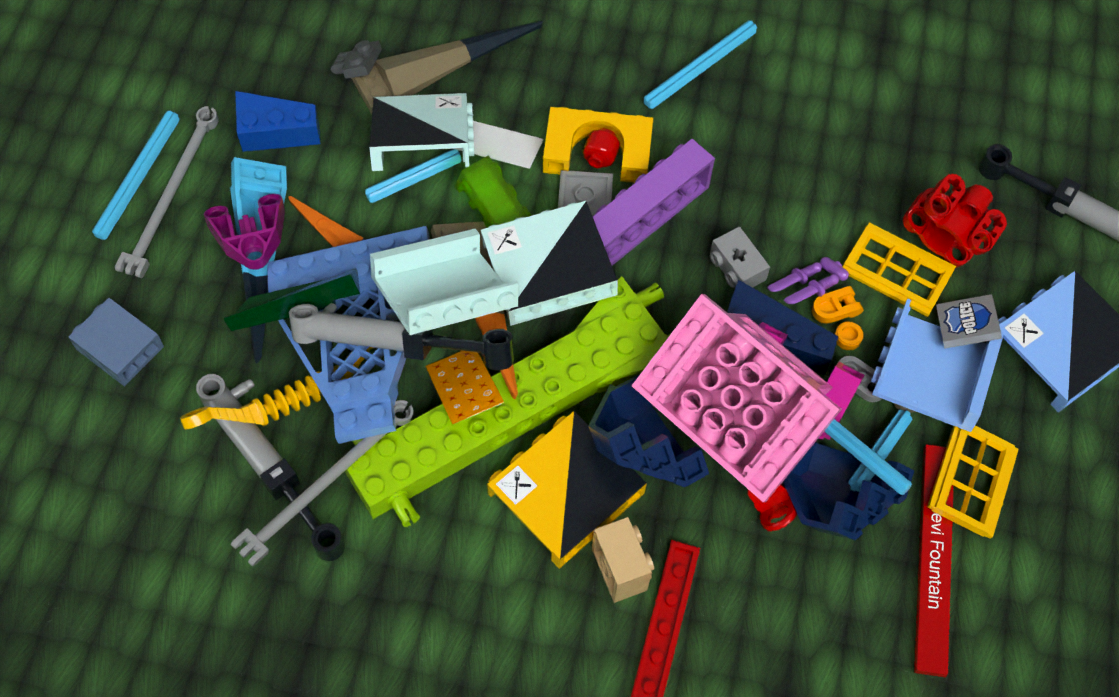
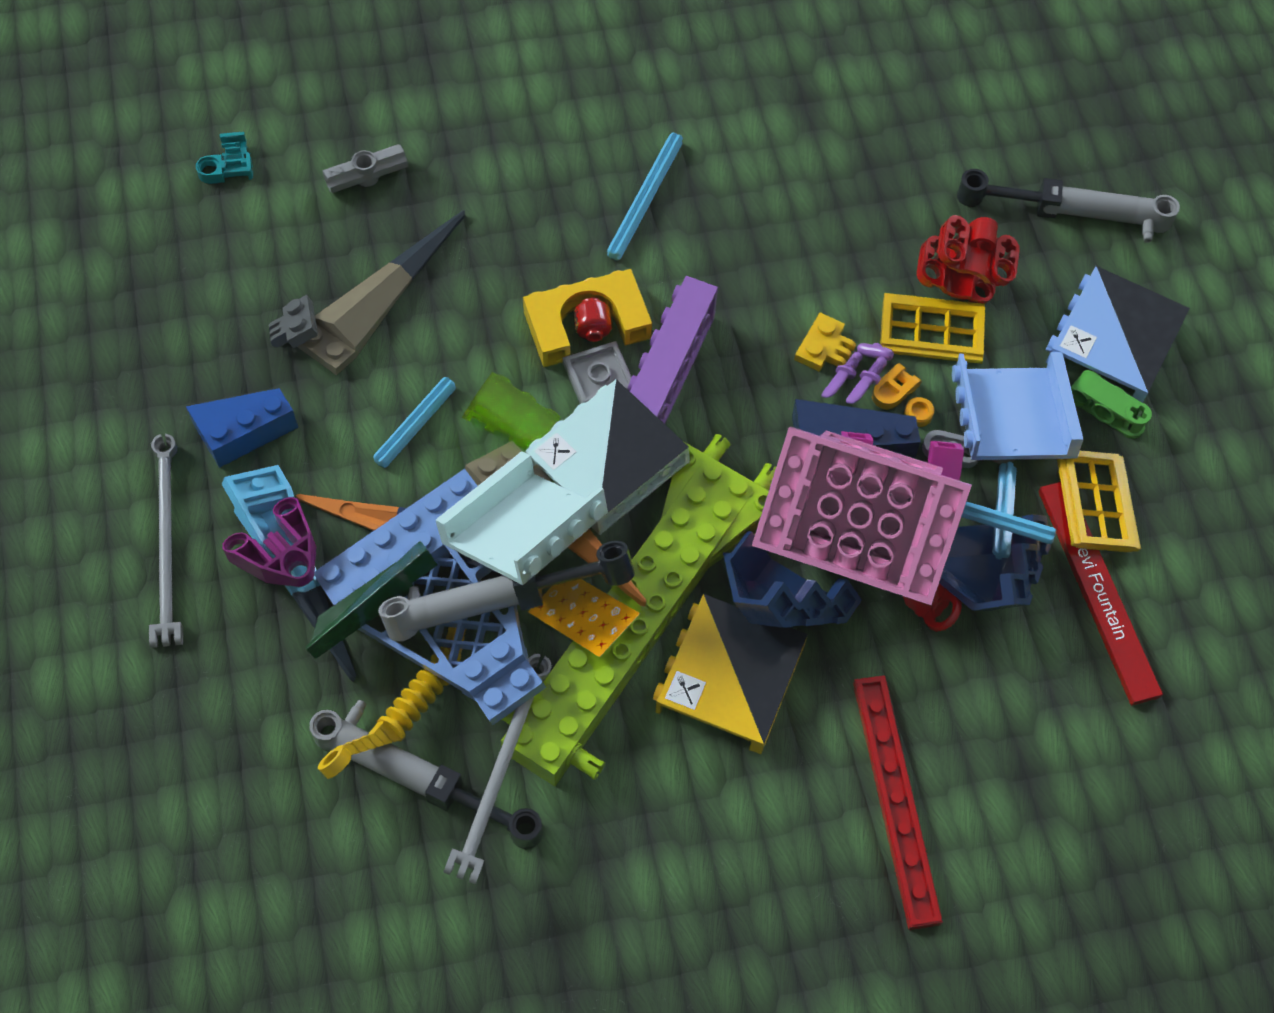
camera: 25 degrees left, 0 degrees up
sand blue brick [68,298,164,387] -> none
medium azure axle [92,111,180,240] -> none
panel [370,93,474,171] -> none
white sticker [453,121,543,169] -> none
tan brick [592,517,654,603] -> none
light grey brick [710,227,770,288] -> none
tile [936,294,1002,349] -> none
none -> yellow hinge [794,313,856,372]
none -> bright green piece [1071,370,1152,439]

